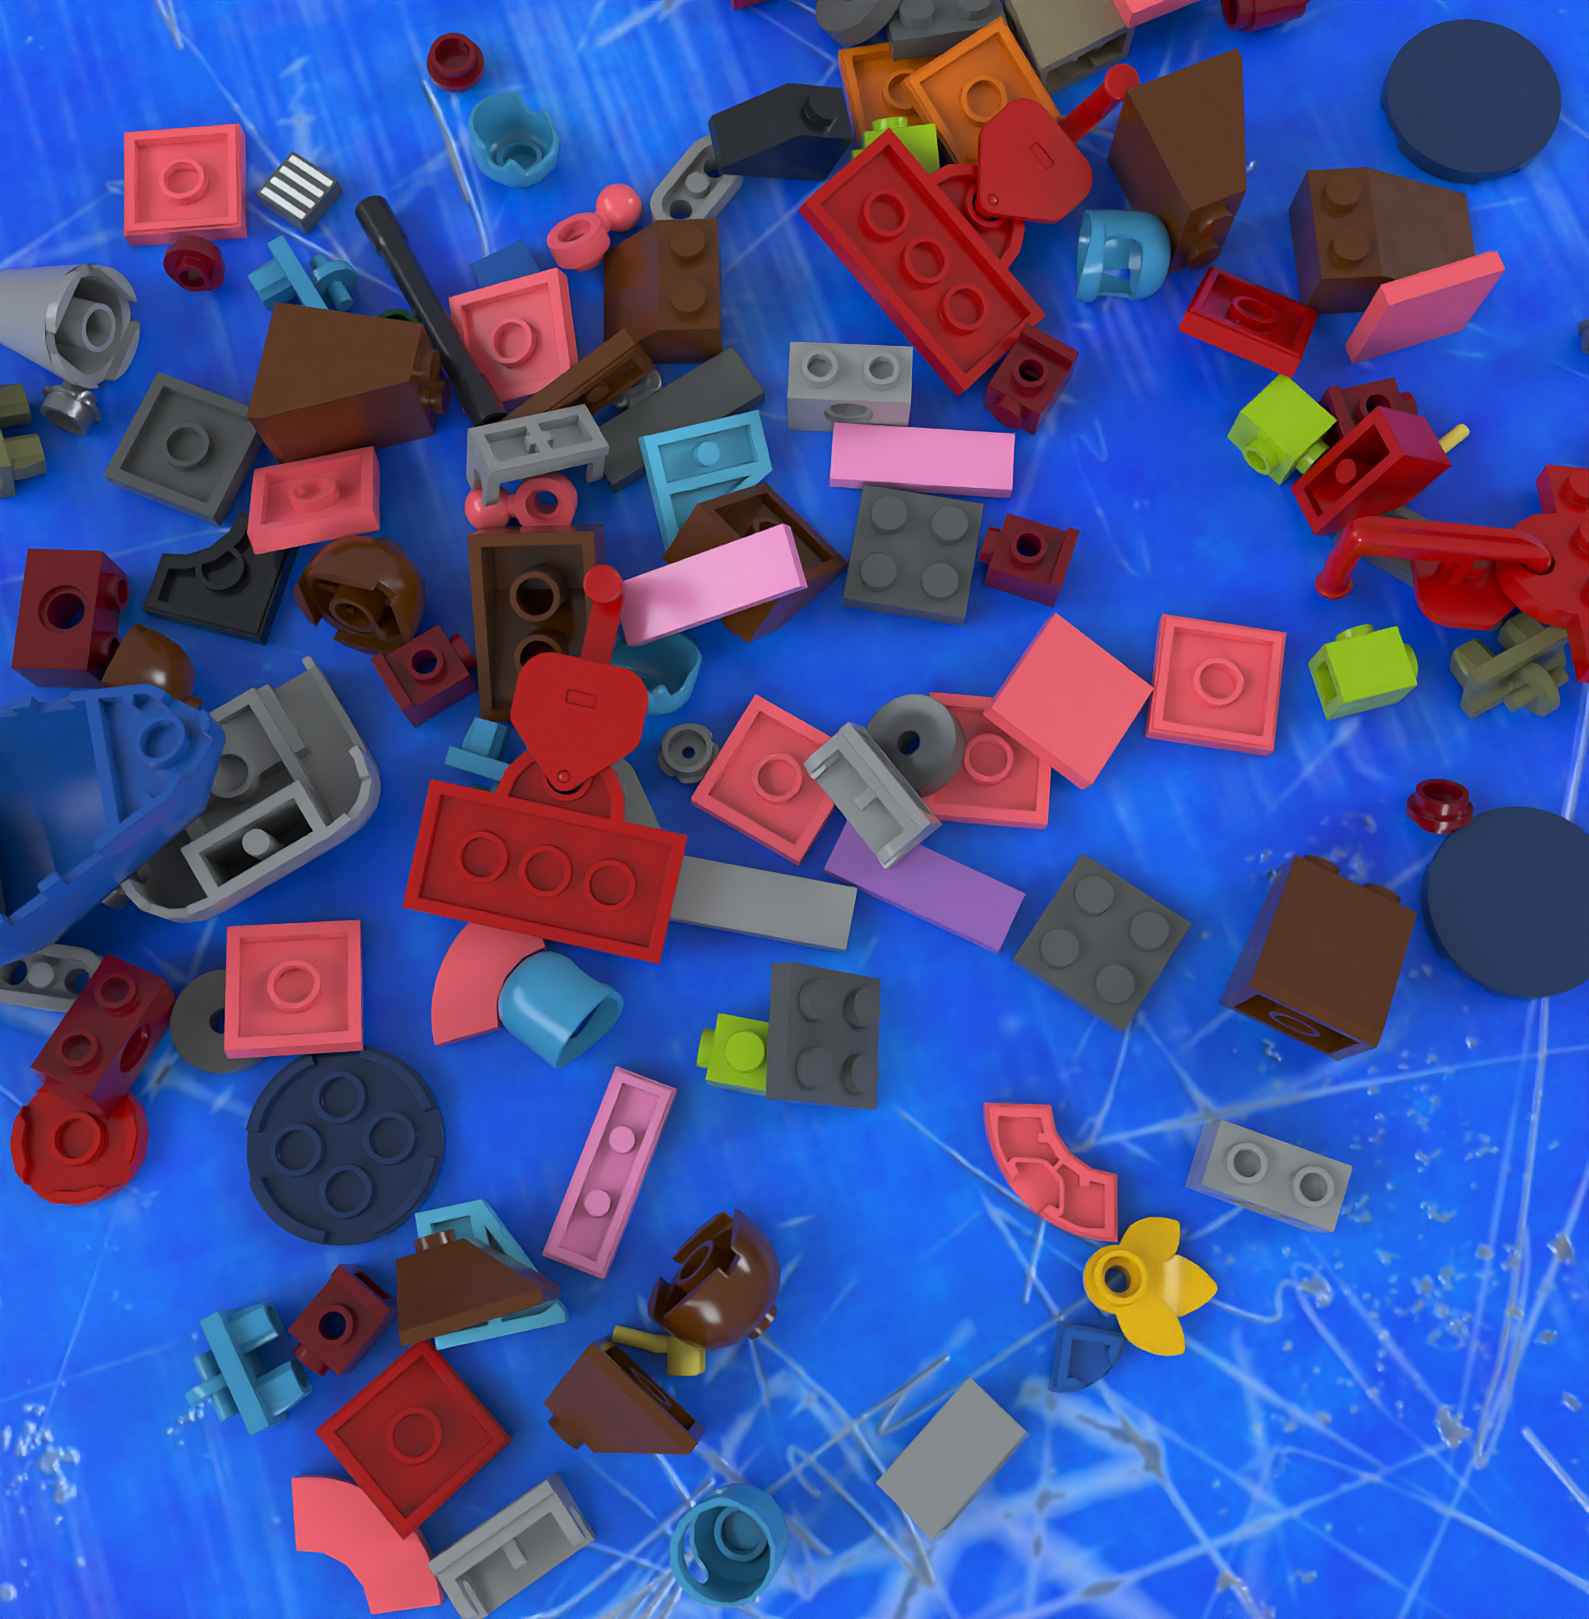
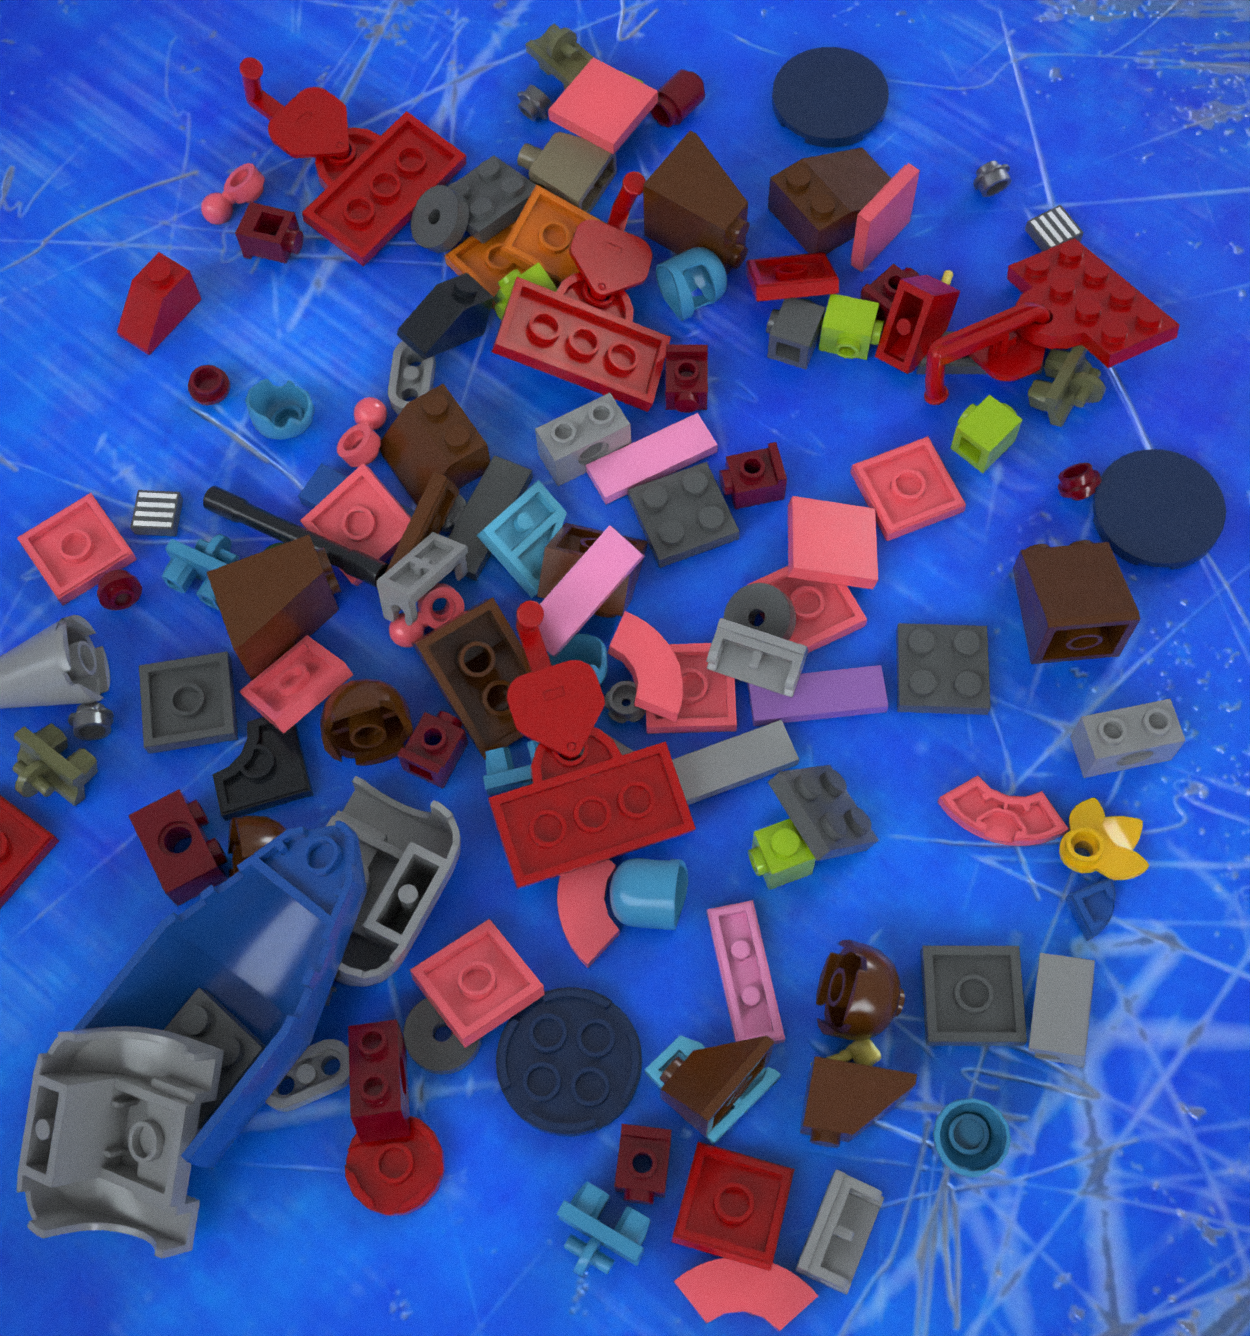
camera: 30 degrees left, 10 degrees down
none -> coral tile [607,611,683,722]
none -> dark grey brick [766,298,825,370]
none -> dark grey plate [920,946,1027,1046]

